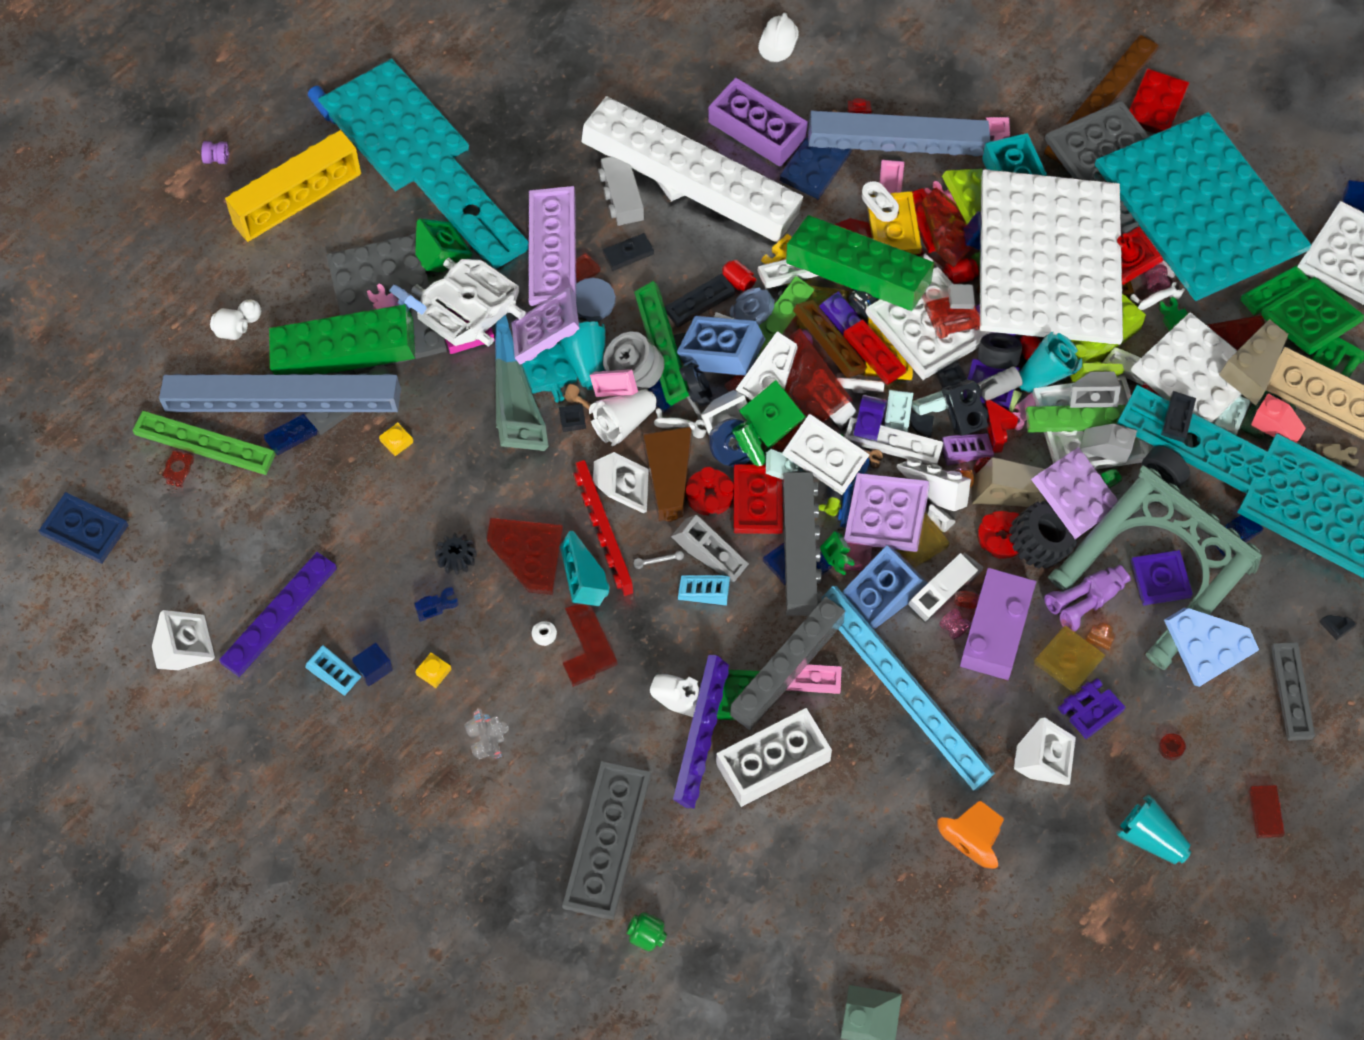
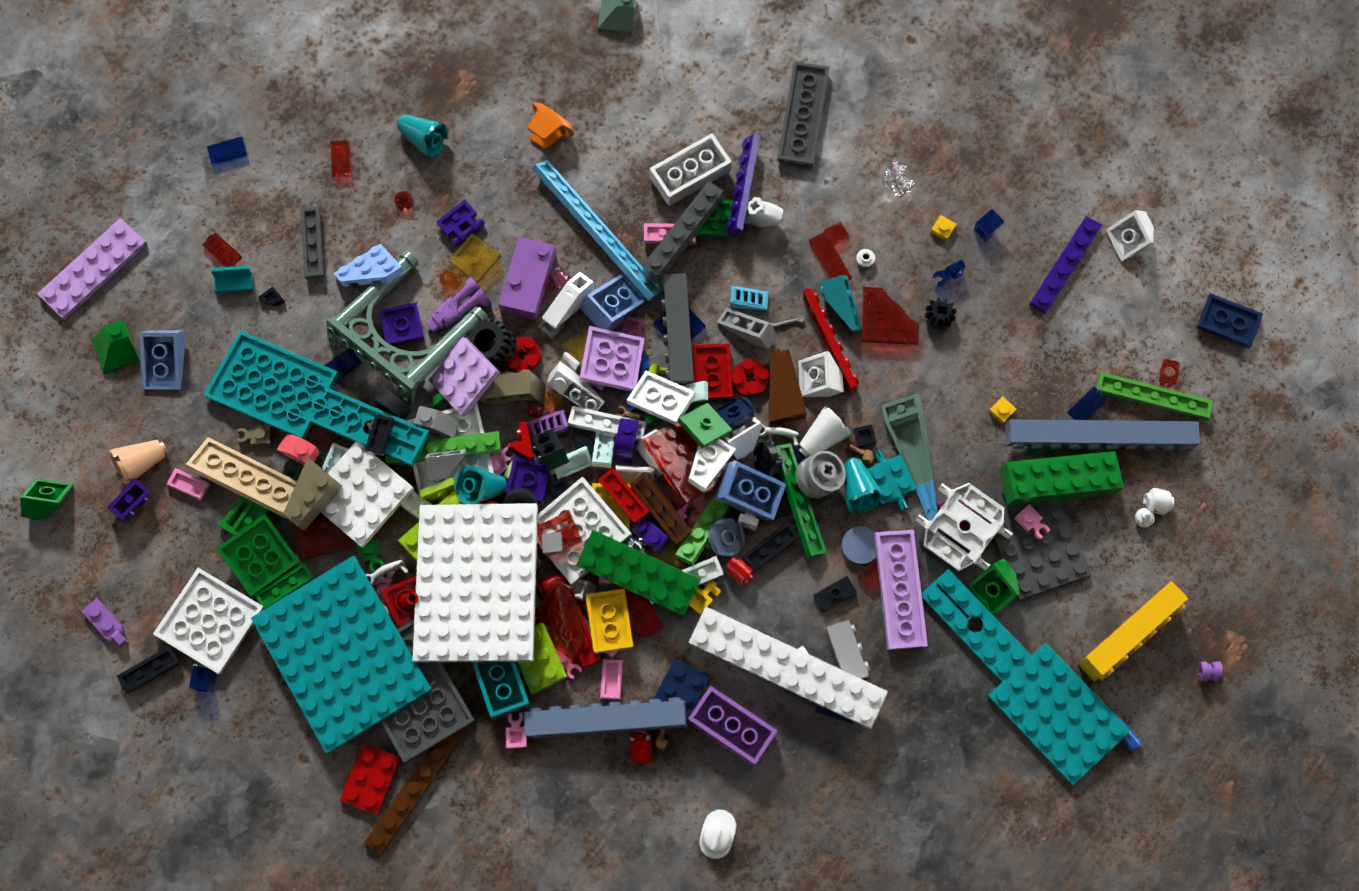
camera: 175 degrees right, 10 degrees up
medium azure slope [305,645,362,696] -> none
light blue plate [389,284,427,314] -> none
lavender plate [512,287,579,364] -> none
bright pink tile [590,369,638,397] -> none
green head [626,912,667,951] -> none
hinge [732,421,766,466] -> none
green plate [820,531,855,575] -> none
white plate [862,181,899,222] -> none
clear red tile [954,591,980,609] -> none
clear blue panel [964,211,982,250] -> none
light grey hinge [978,366,1022,401] -> none
white slope [1014,717,1076,785] -> none

